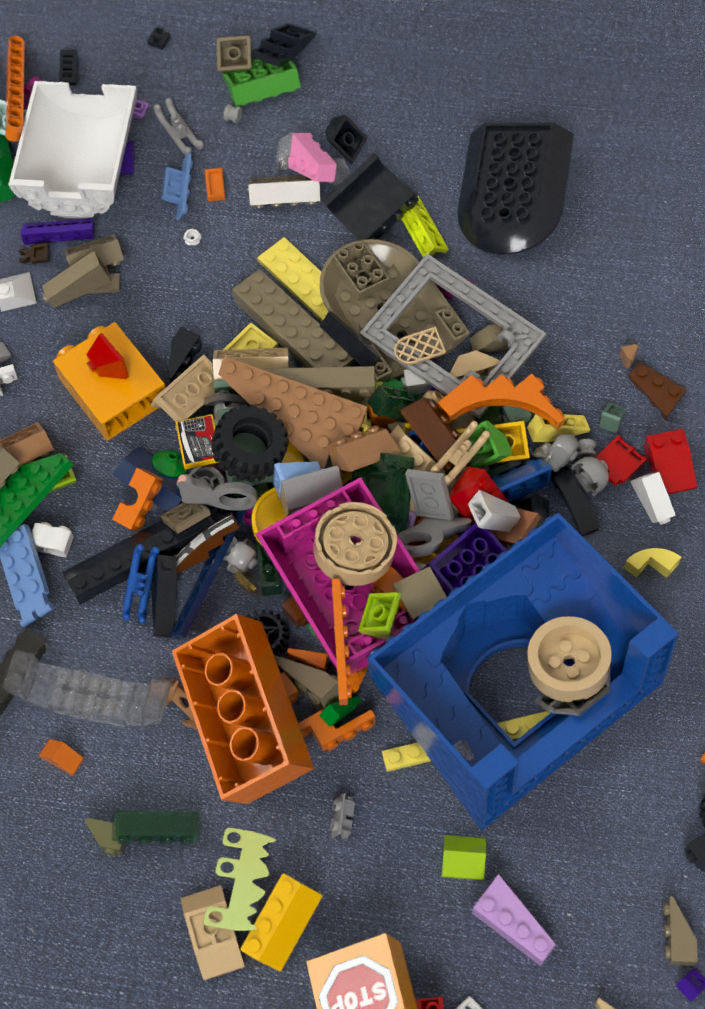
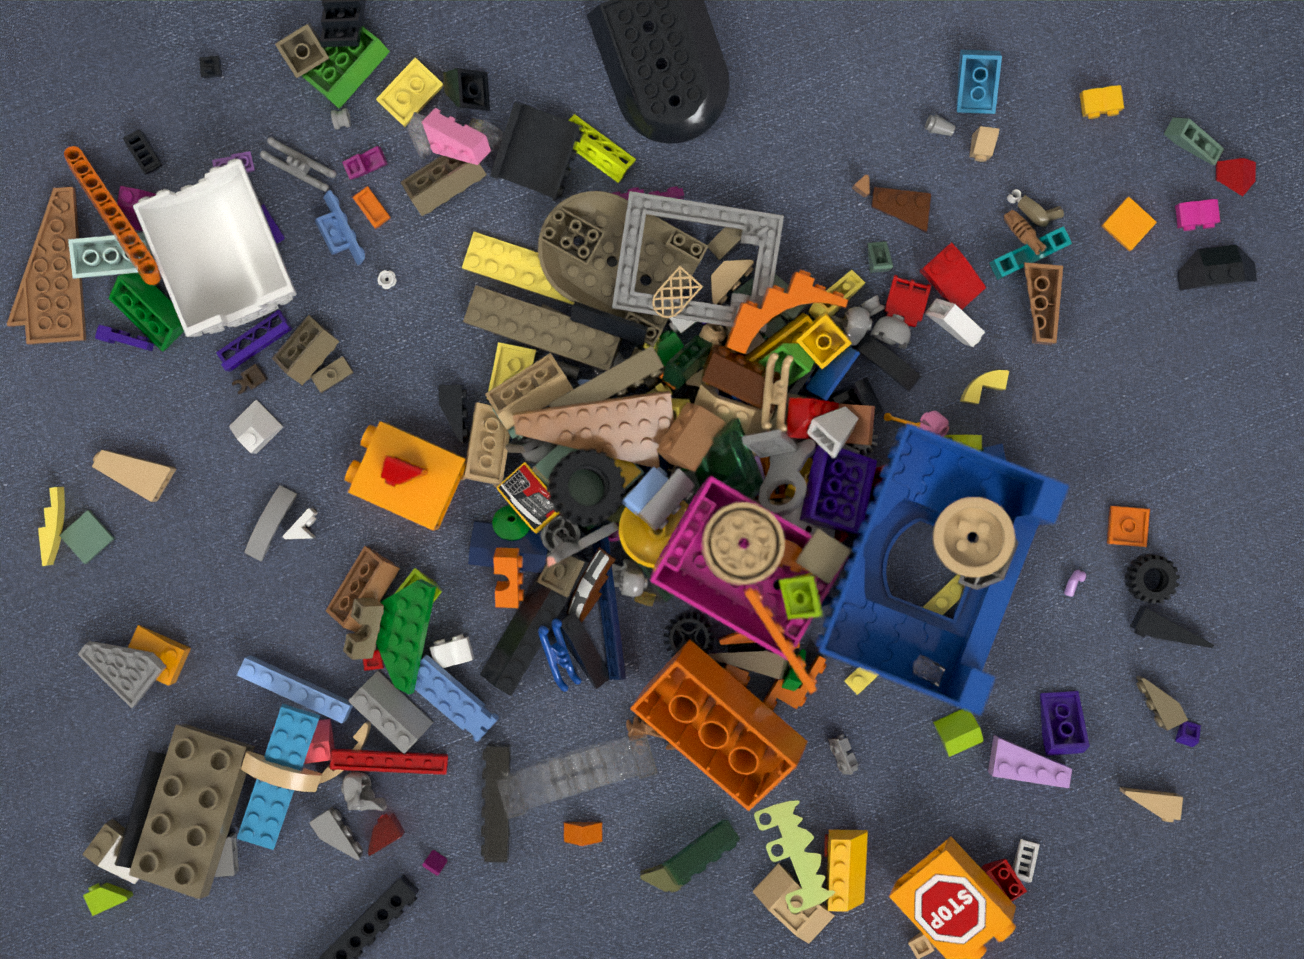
camera: 30 degrees left, 25 degrees up
dark tan slope [42,251,112,308] -> none
none -> magenta slope [342,146,388,180]
none -> light yellow plate [376,58,444,127]
none -> yellow slope [796,311,852,369]
none -> dark purple slope [1040,691,1090,756]
none -> lavender arm [1064,570,1086,597]

